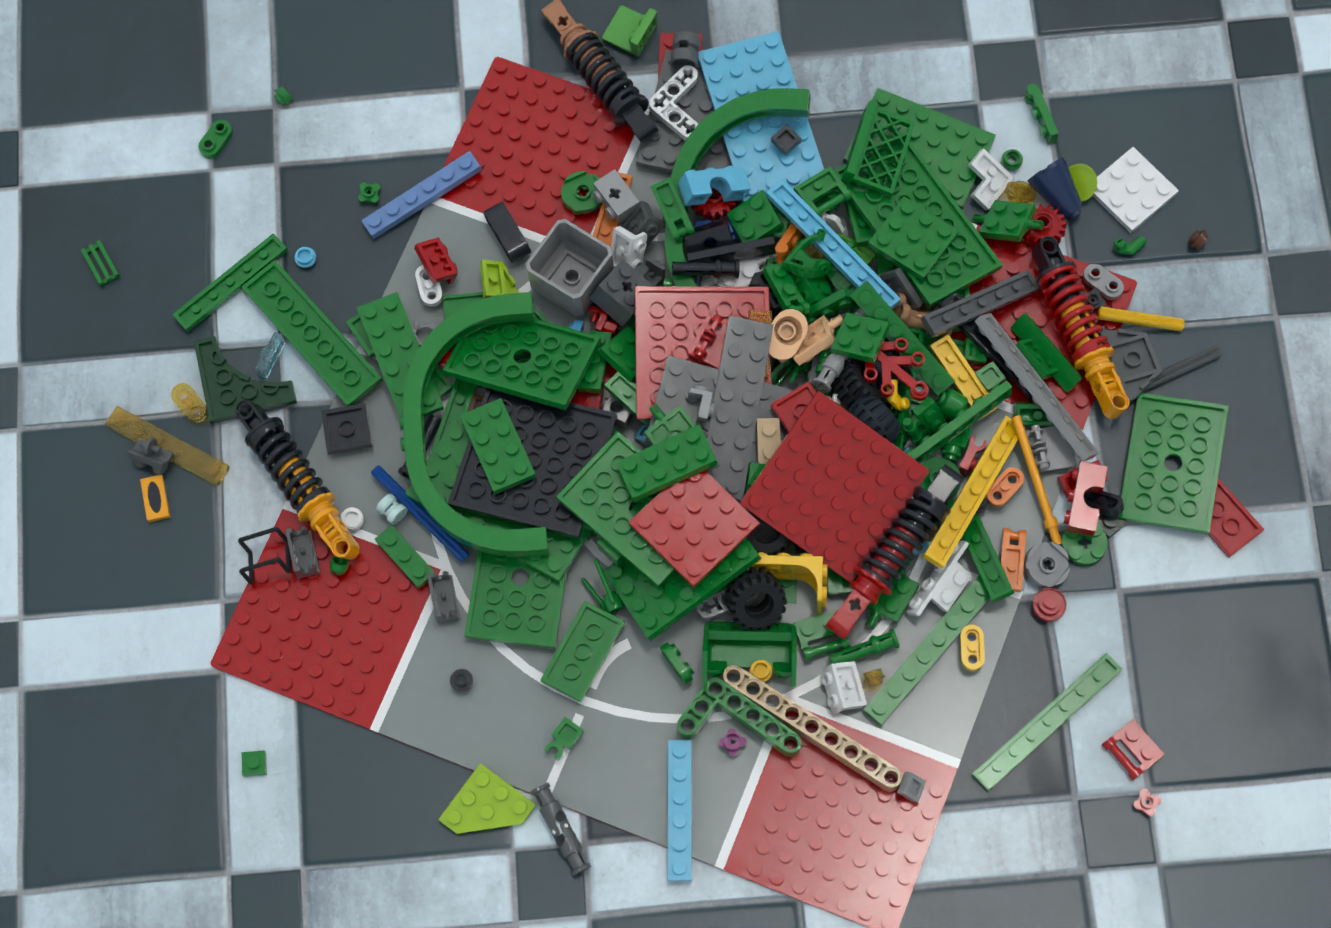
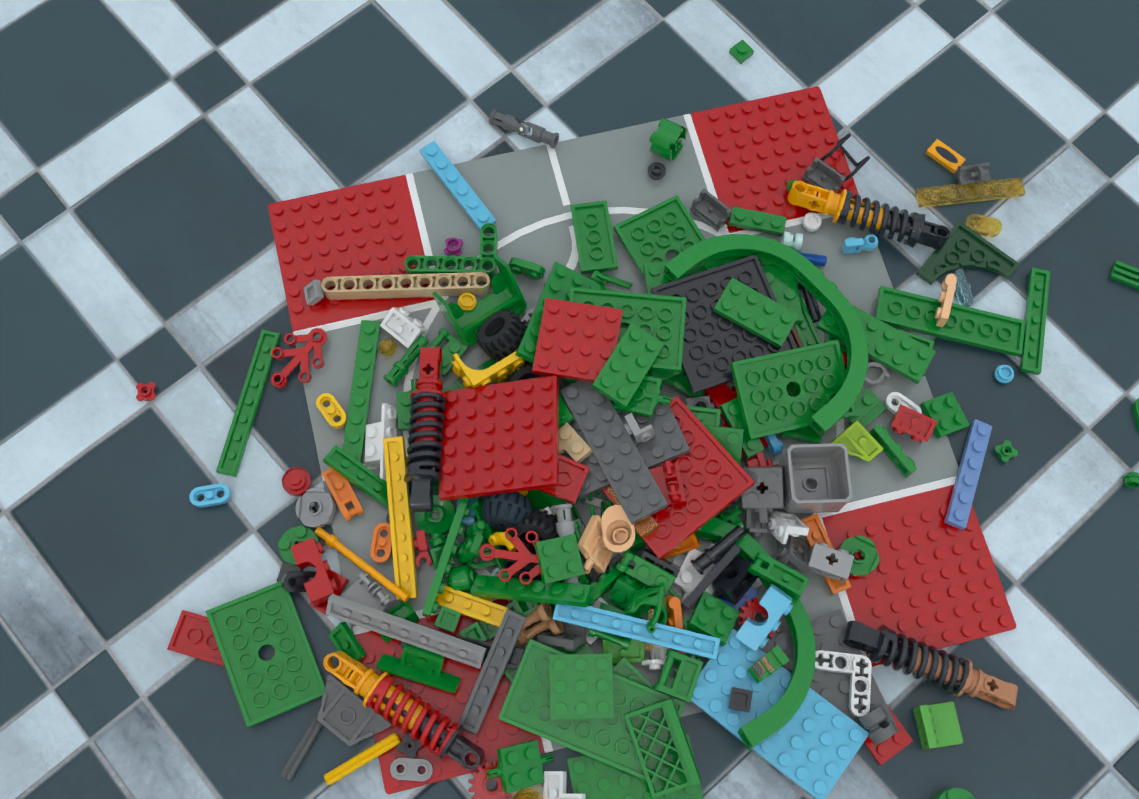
camera: 135 degrees right, 0 degrees up
black plate [321,403,373,455] -> none
lime plate [438,763,536,834] -> none
black beam [483,202,532,263] -> none
green plate [545,717,584,761] -> none
plate [1102,719,1165,781] -> none
none -> medium azure plate [189,483,231,508]
none -> red plant [271,328,327,389]
none -> green plate [328,622,367,662]
none -> green brick [649,118,687,161]
none -> green leg [747,645,789,684]
none -> medium azure plate [841,235,878,254]
none -> green plate [869,424,917,478]
none -> green plate [920,392,970,439]
none -> light nougat hinge [935,273,957,327]

